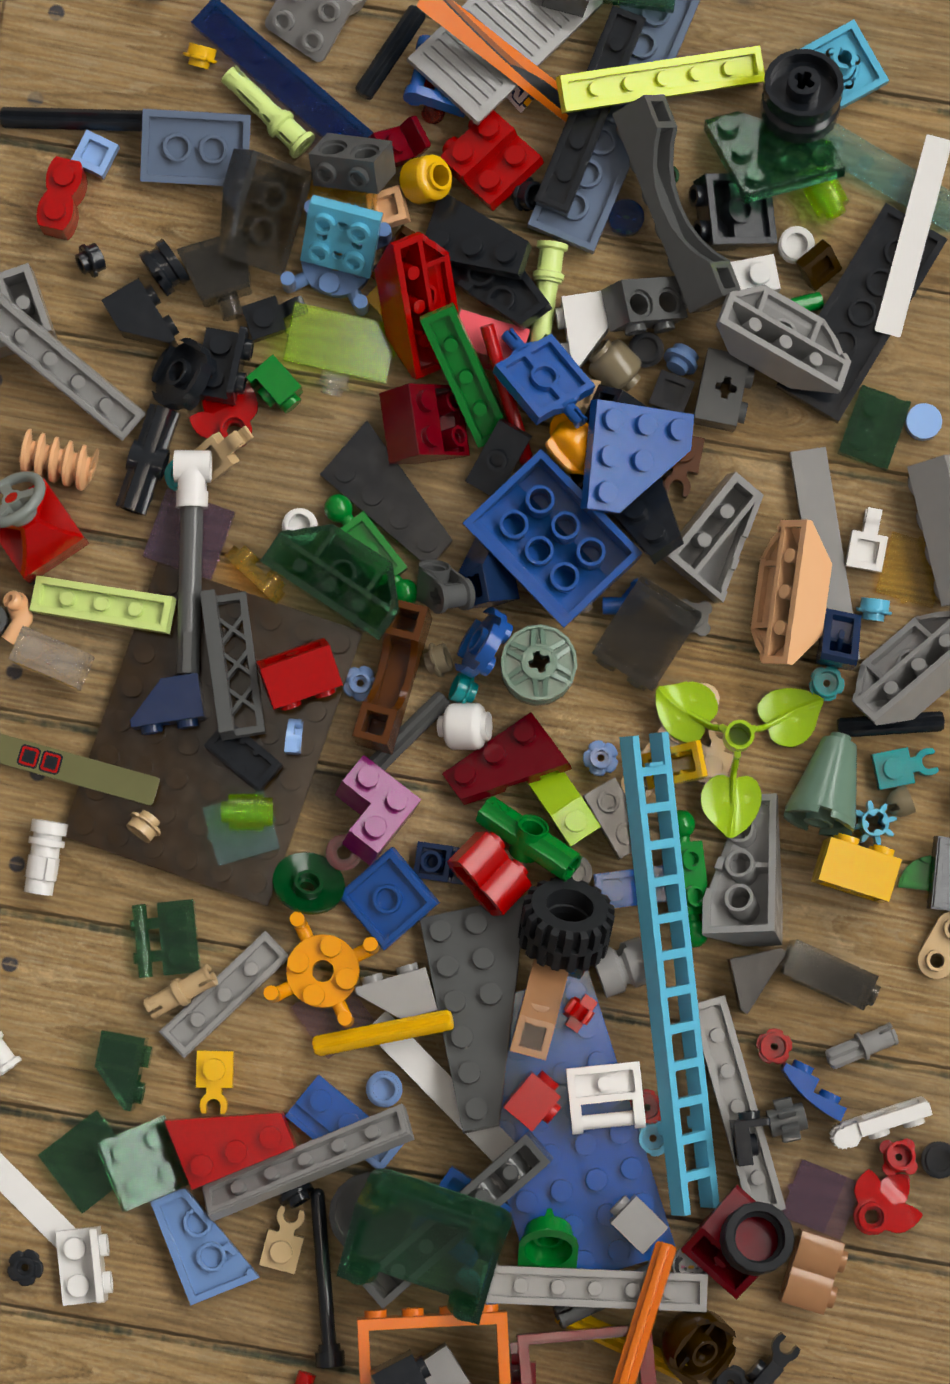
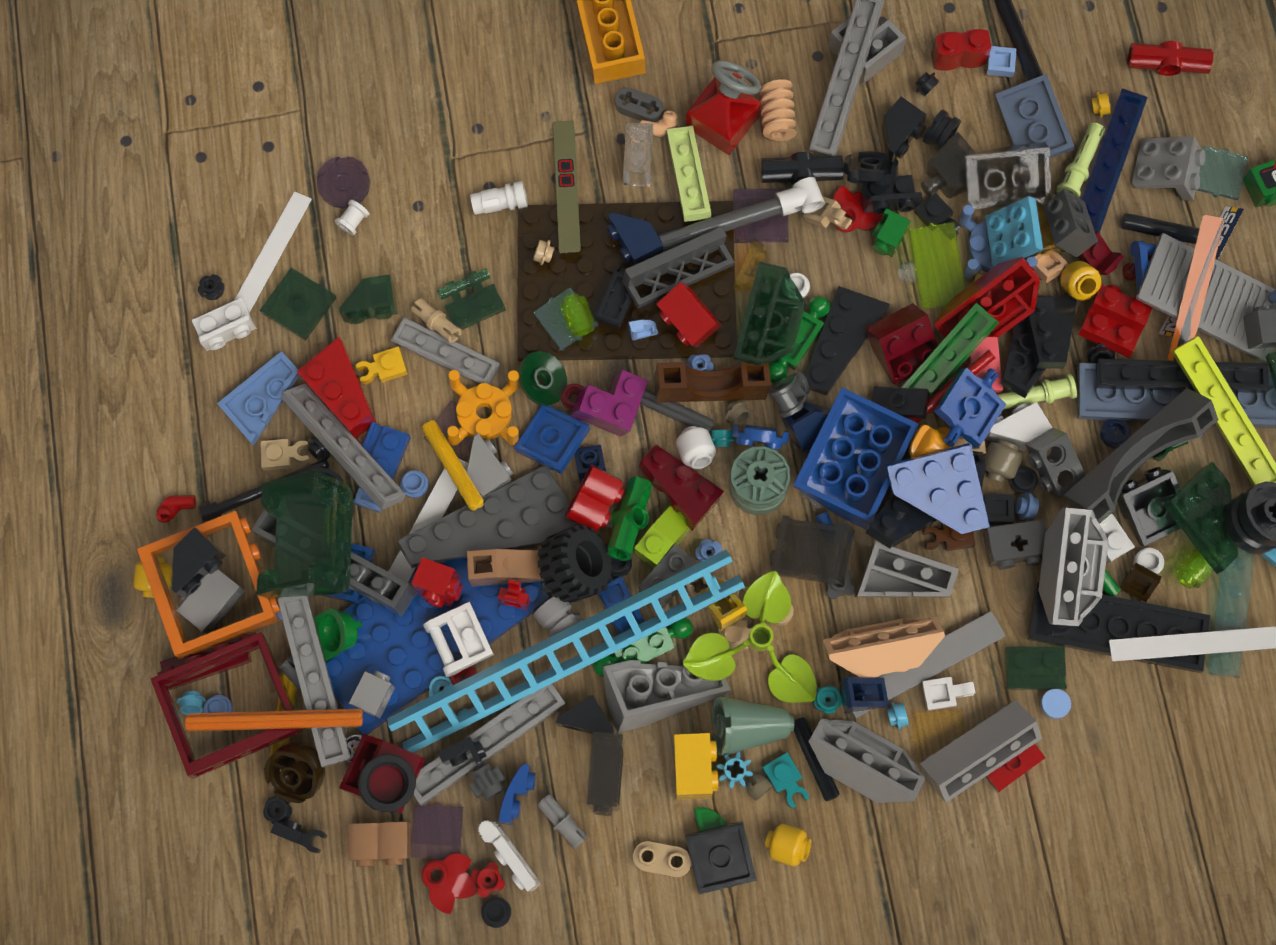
camera: 75 degrees right, 10 degrees down
clear green plate [95,1115,189,1213] -> none
red plate [756,1028,792,1064] -> none

